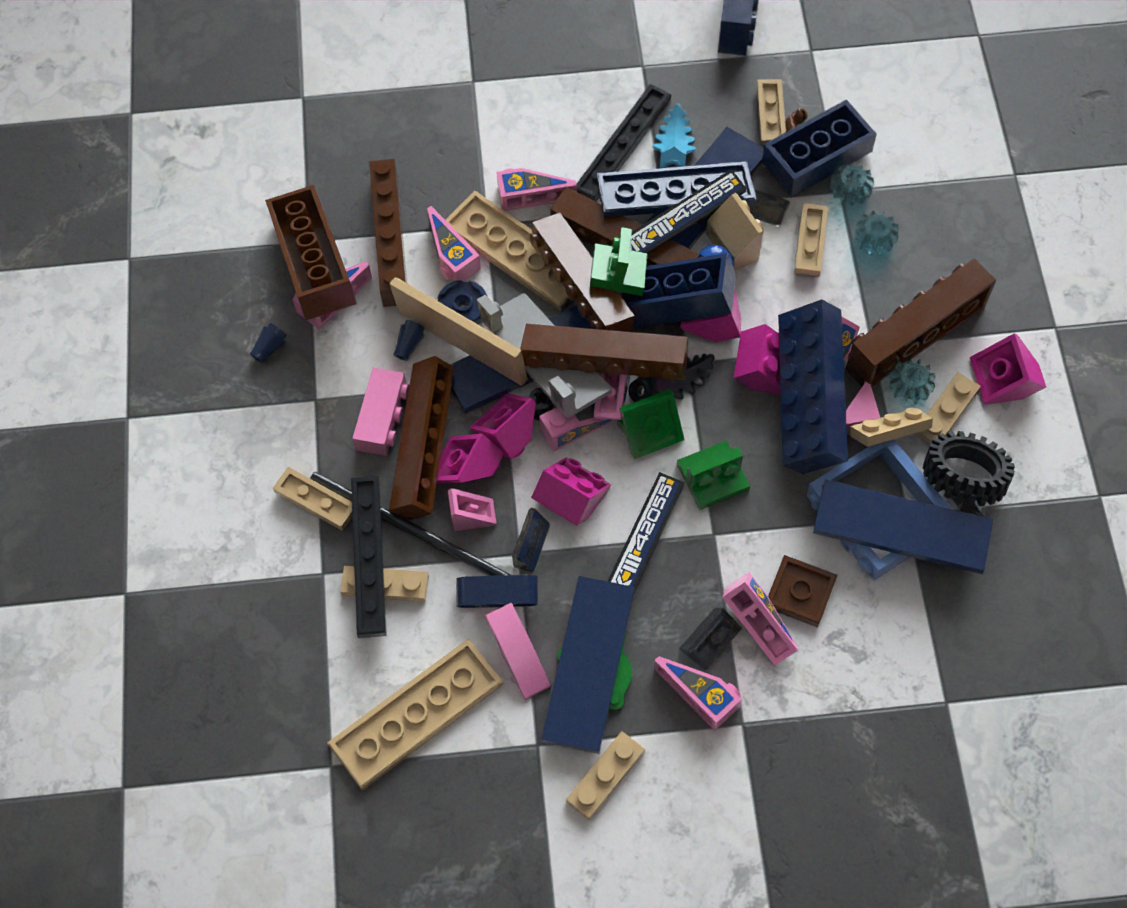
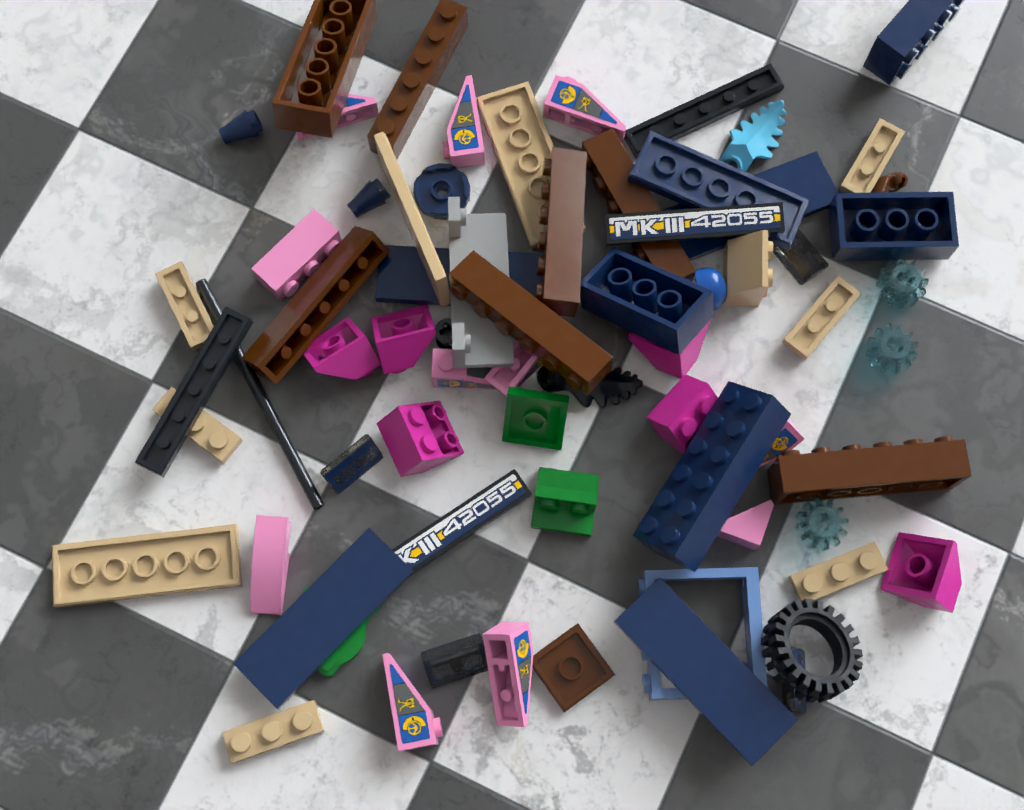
camera: 30 degrees right, 10 degrees up
bright pink slope [448,488,497,531] -> none
dark blue beam [456,575,538,608] -> none
bracket [589,227,647,296] -> none
tan plate [850,408,933,447] -> none

